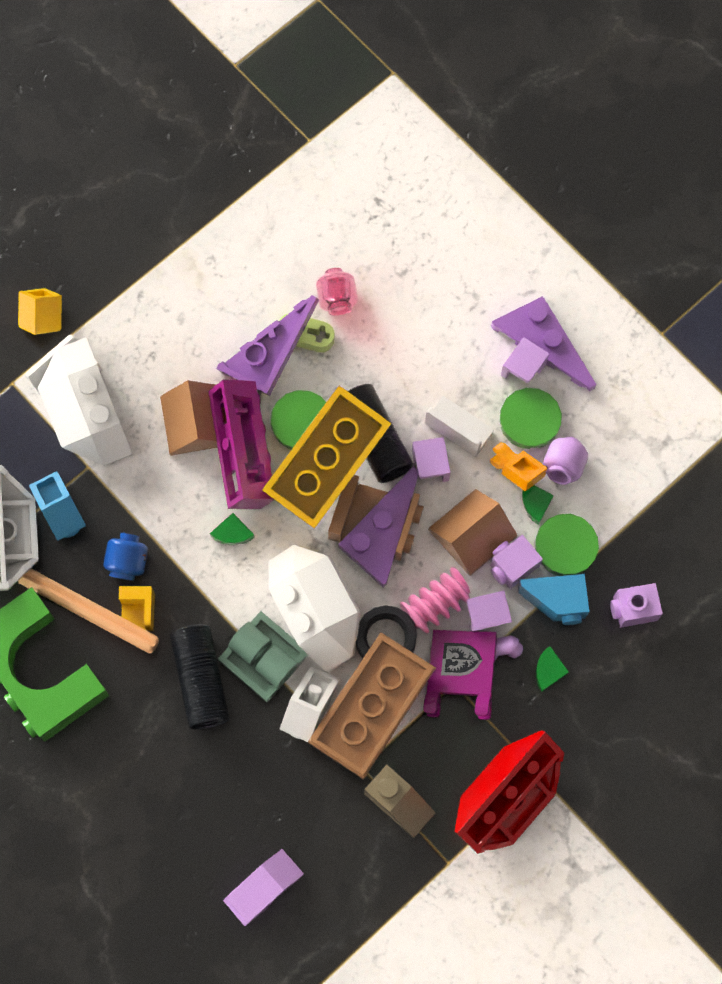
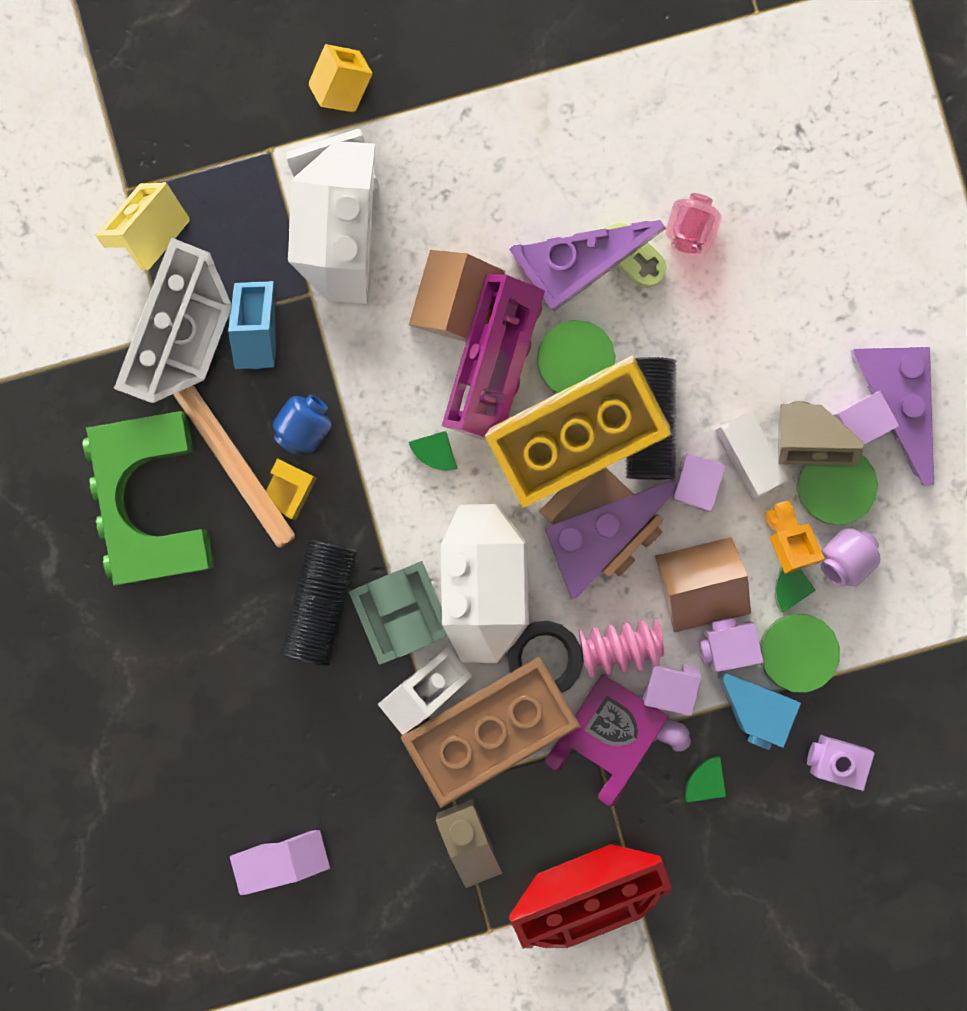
camera: 25 degrees right, 15 degrees up
none -> slope [778,401,863,466]

